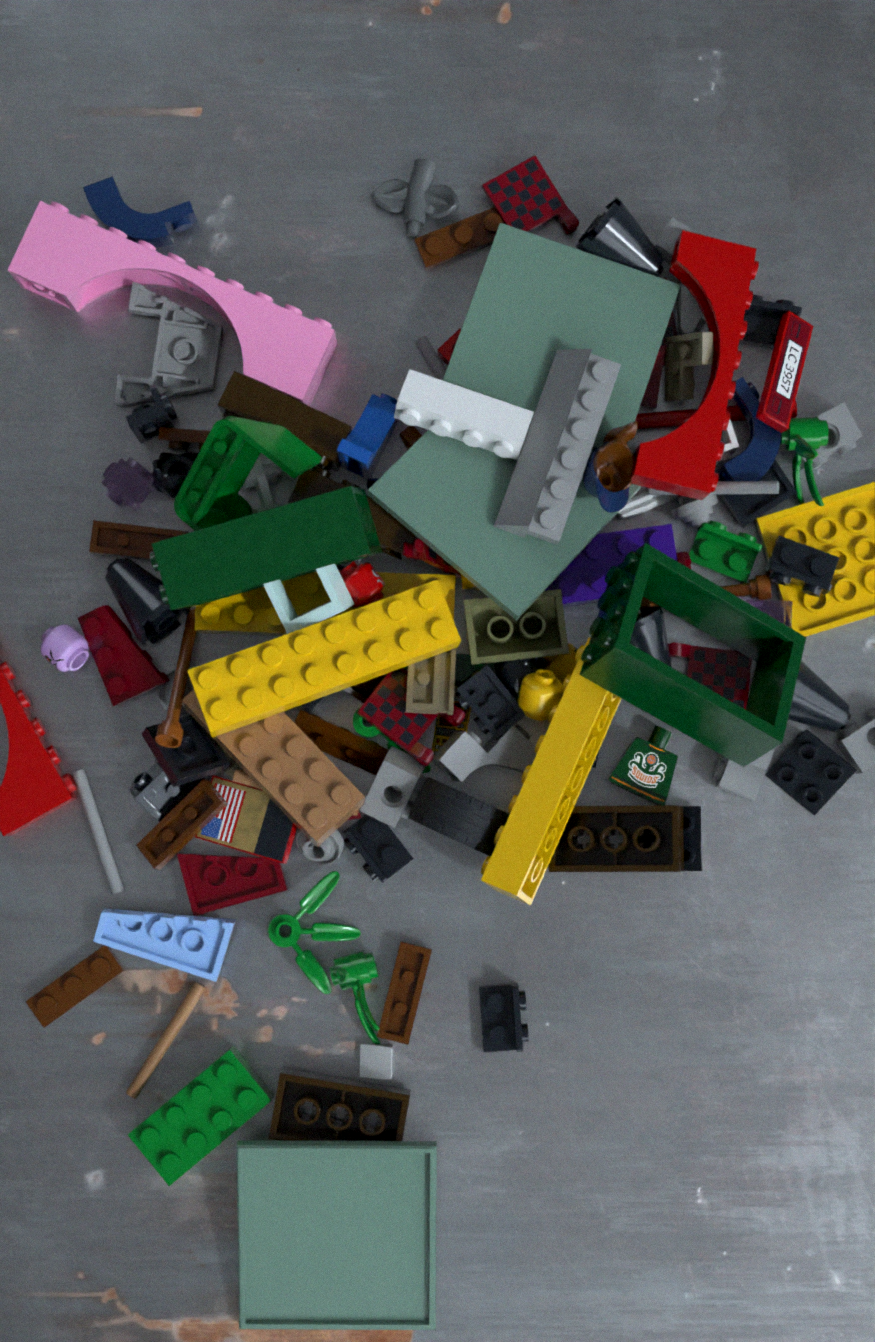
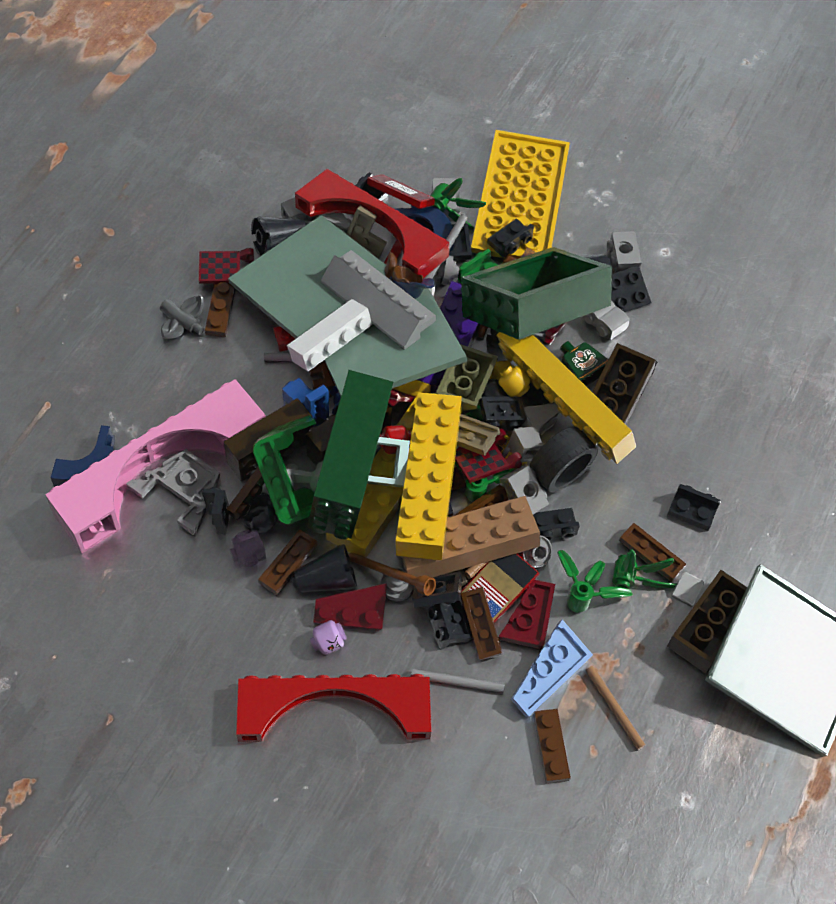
camera: 65 degrees left, 25 degrees down
green brick [128,1045,274,1186] -> none

